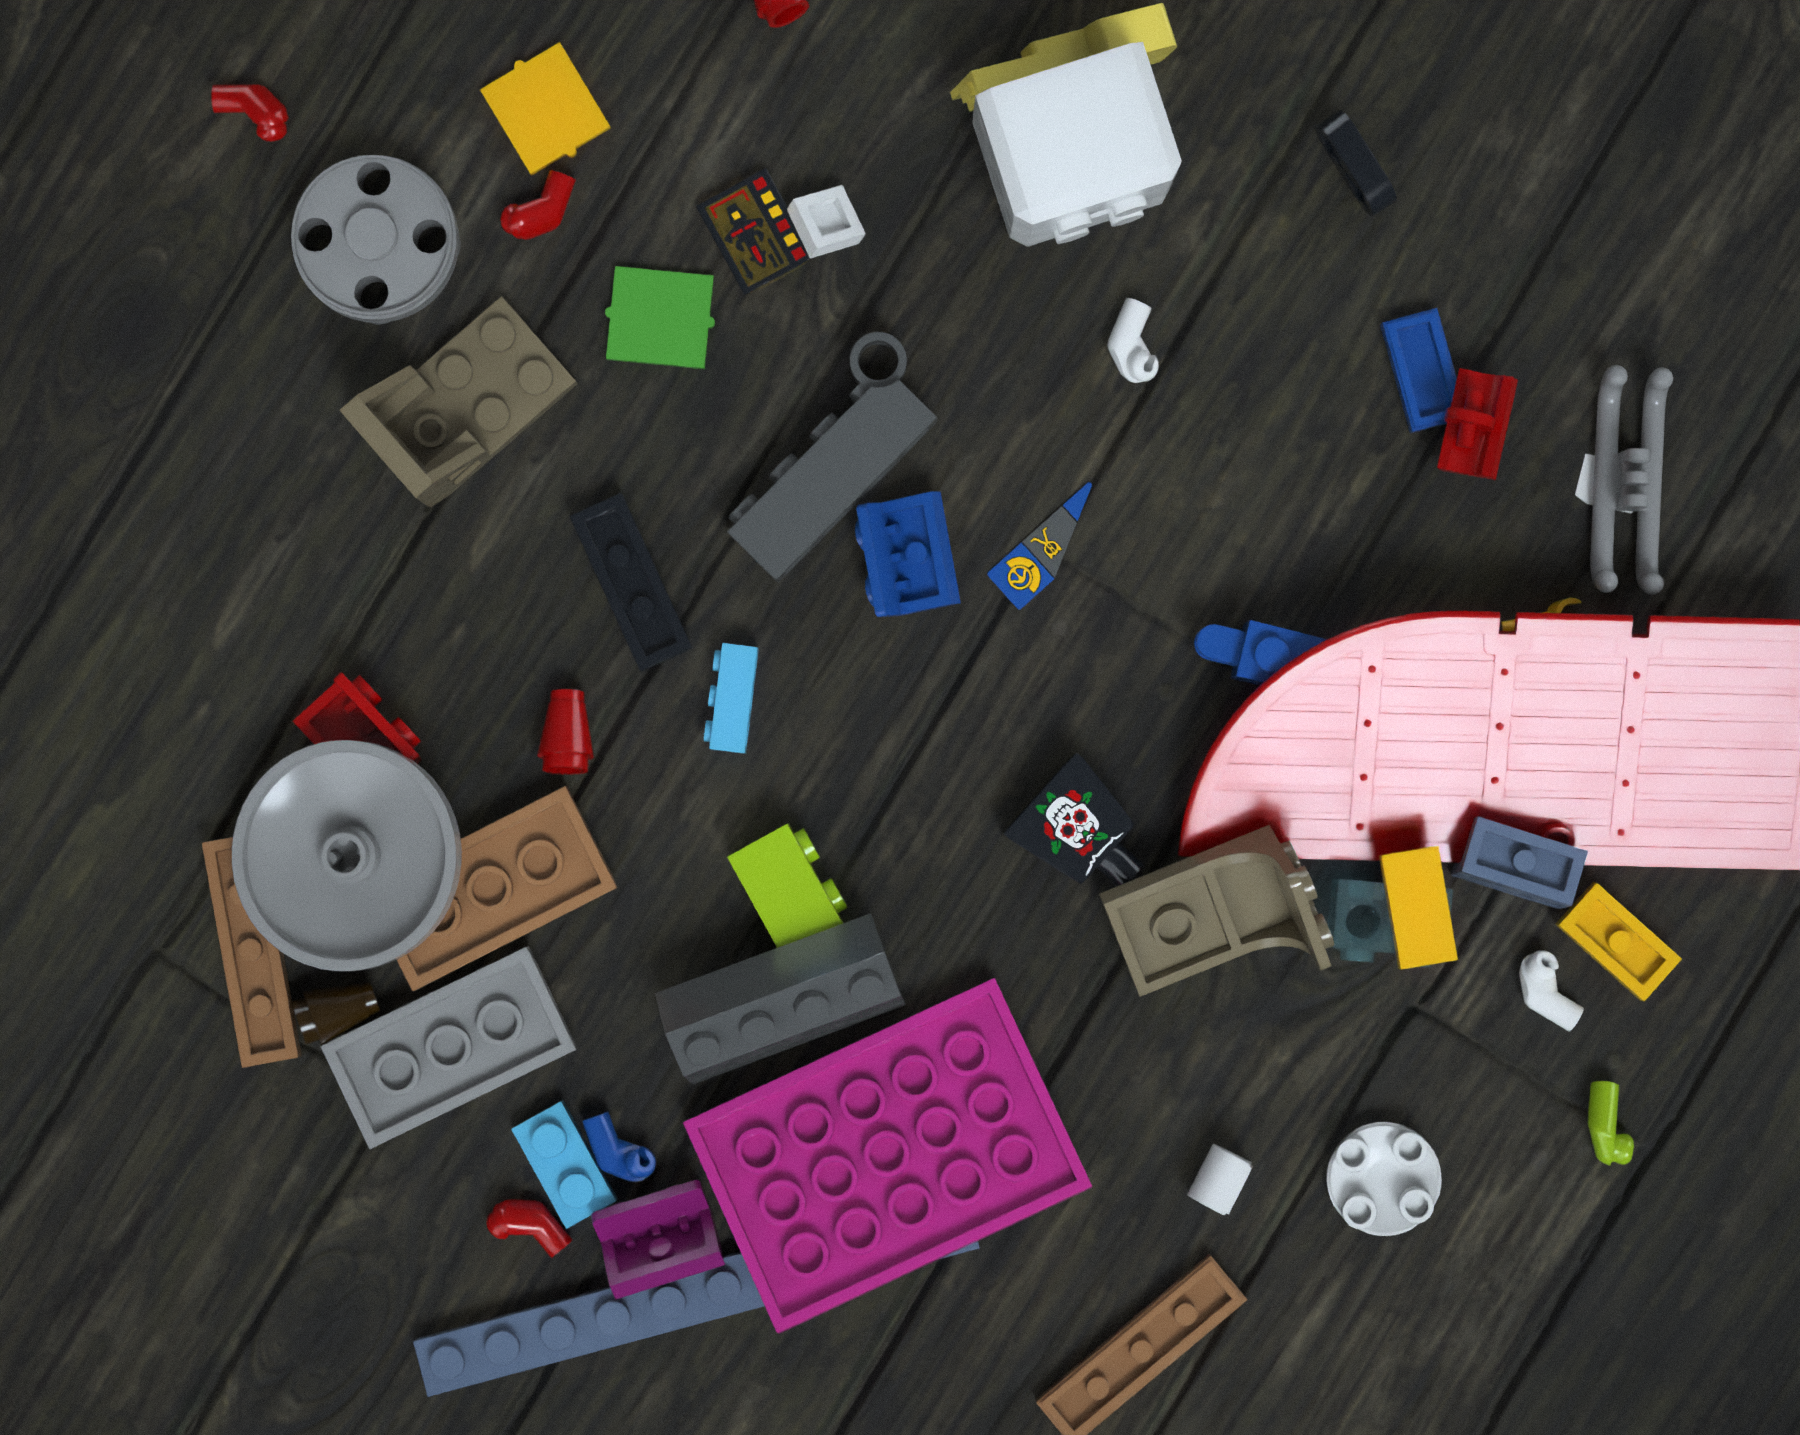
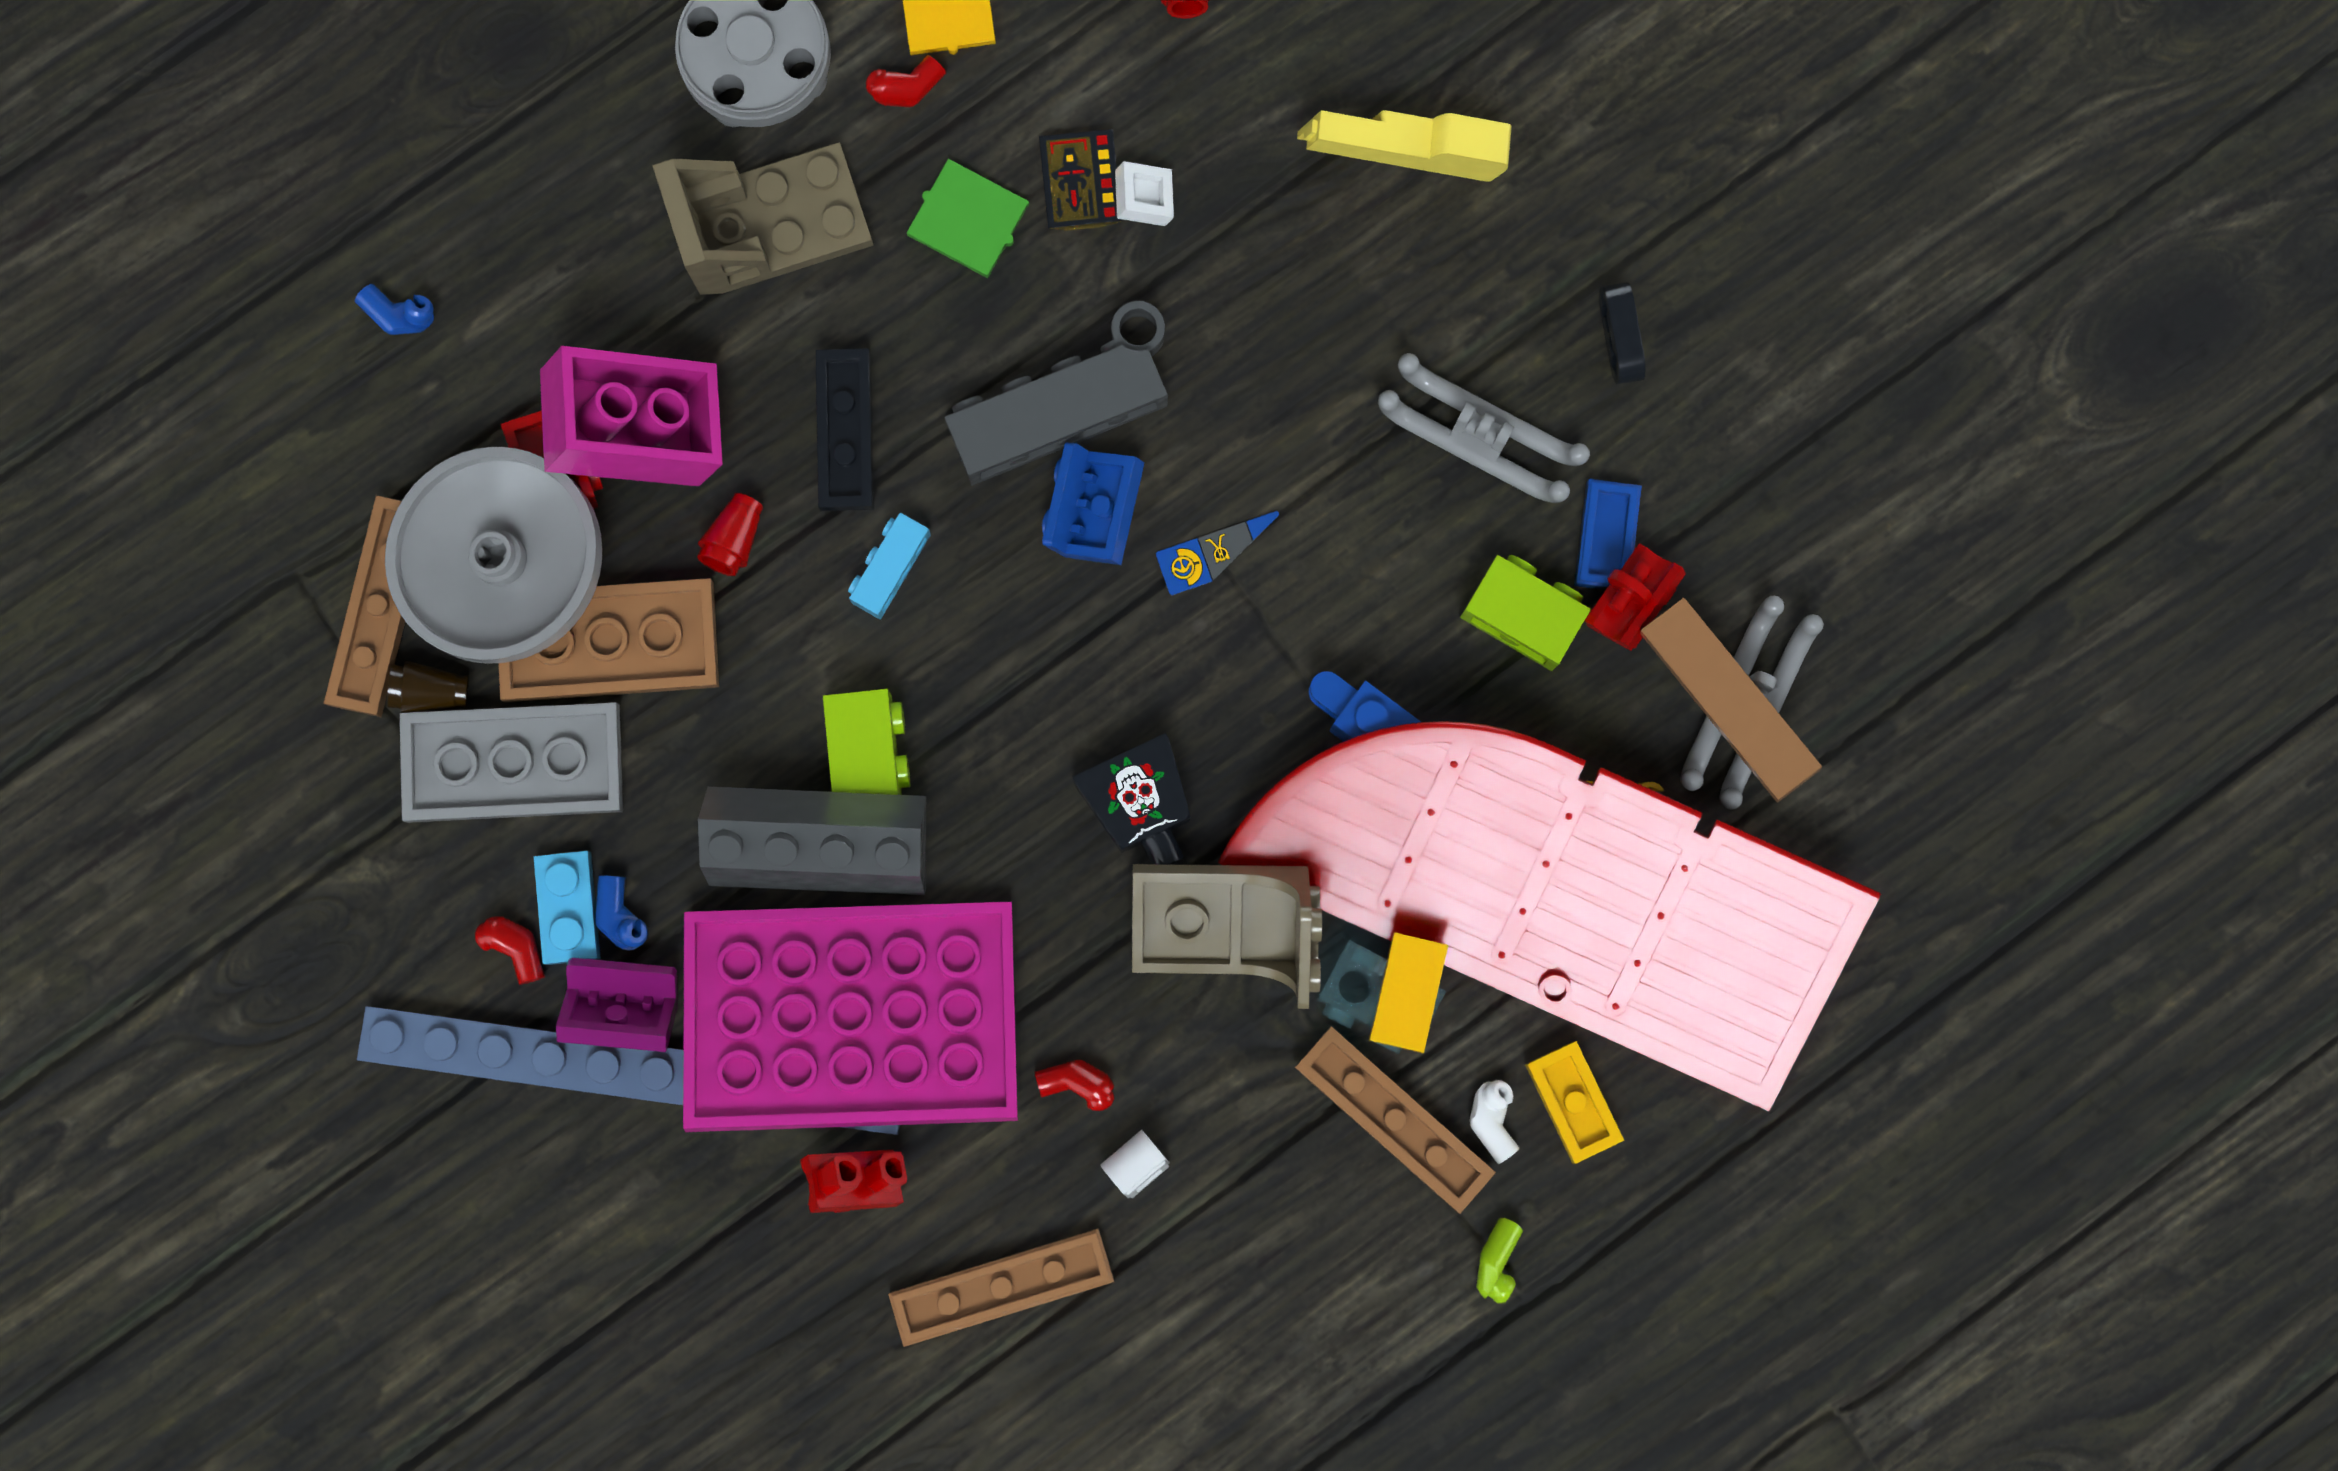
camera: 20 degrees right, 5 degrees down
white plate [972,42,1182,247] -> none
white arm [1107,298,1159,383] -> none
white dish [1327,1122,1442,1236] -> none
sand blue panel [1451,817,1588,909] -> none
none -> blue arm [355,284,434,335]
none -> dark pink brick [540,346,723,486]
none -> red hips [800,1150,908,1213]
none -> red arm [1034,1060,1114,1111]
none -> medium nougat plate [1294,1026,1496,1214]
none -> light grey piece [1378,353,1590,503]
none -> lime brick [1460,555,1591,671]
none -> medium nougat tile [1640,598,1822,803]

